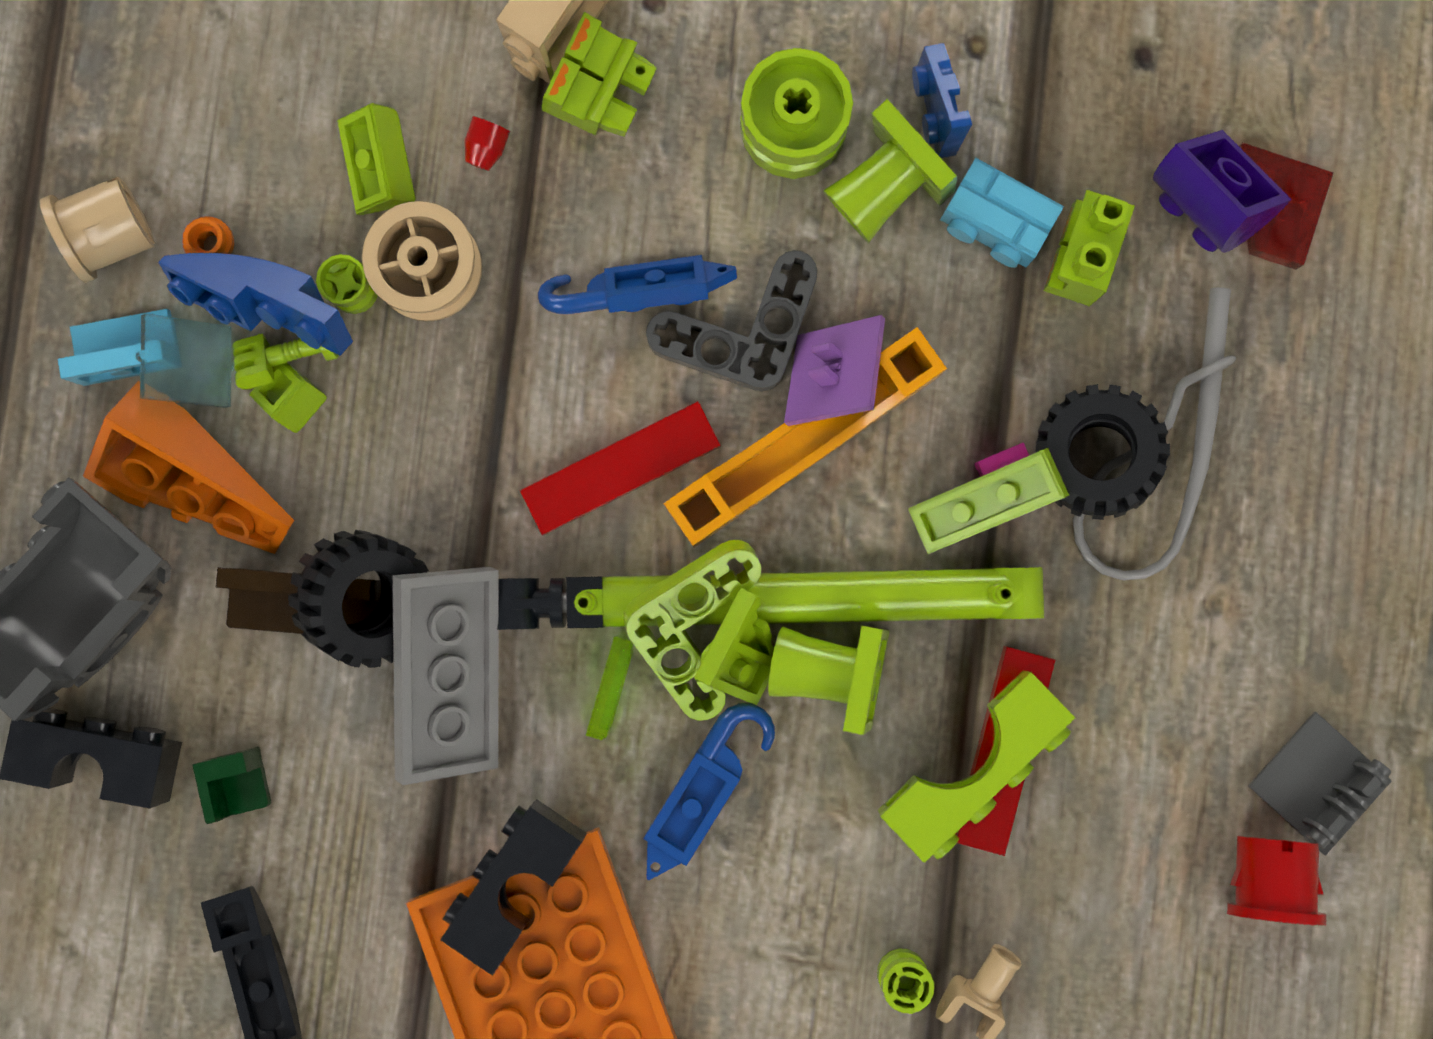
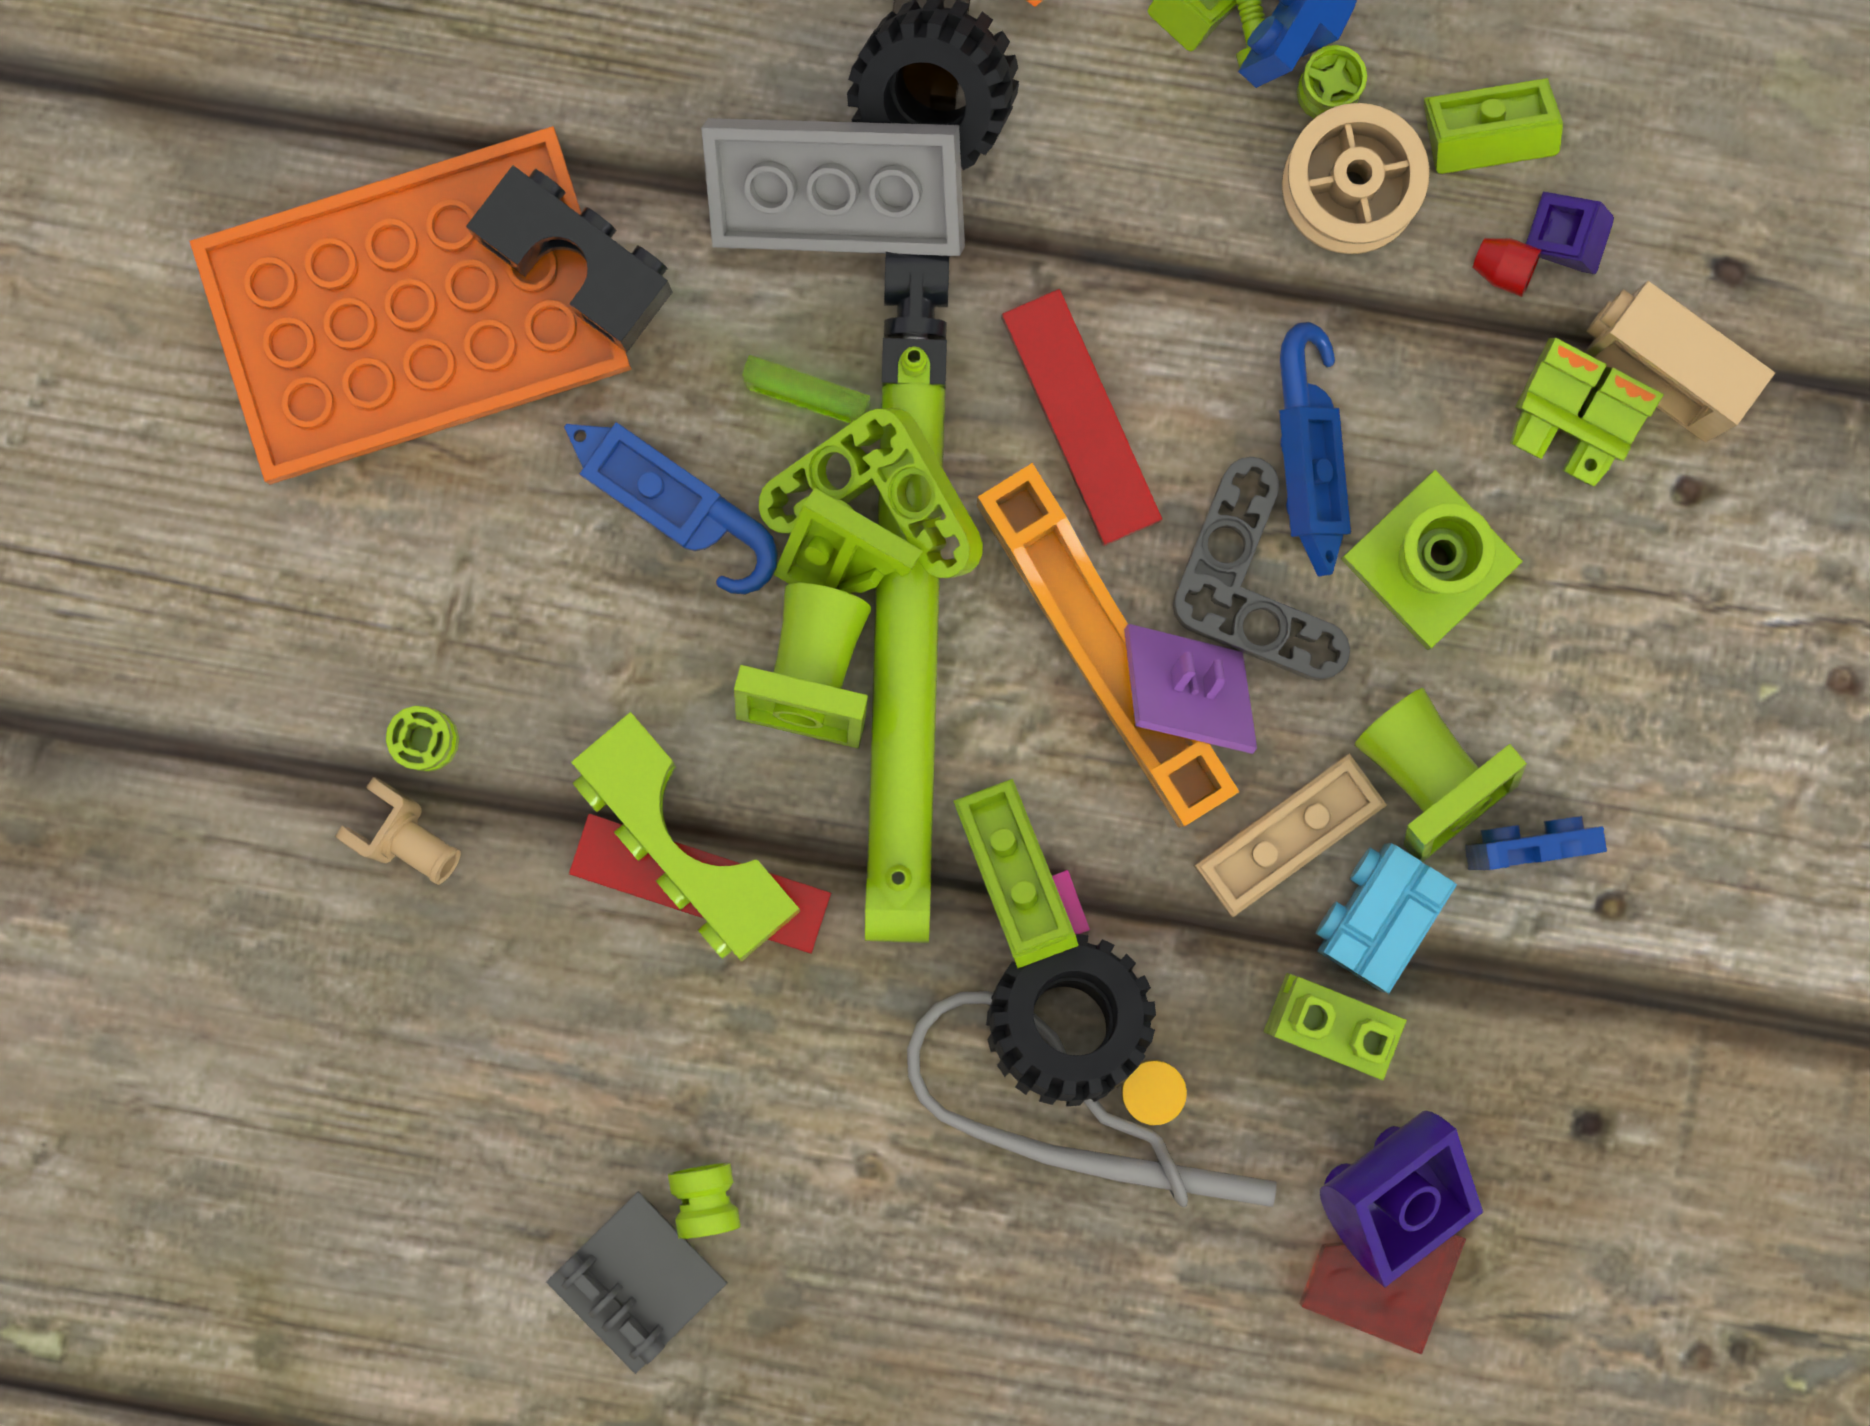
camera: 85 degrees right, 0 degrees up
lime wheel [740,48,853,179] -> none
red piece [1227,836,1326,926] -> none
none -> lime wheel [668,1163,741,1239]
none -> yellow tile [1121,1060,1187,1125]
none -> tan tile [1194,754,1387,917]
none -> lime plant [1341,470,1523,650]
none -> dark purple slope [1526,191,1614,274]

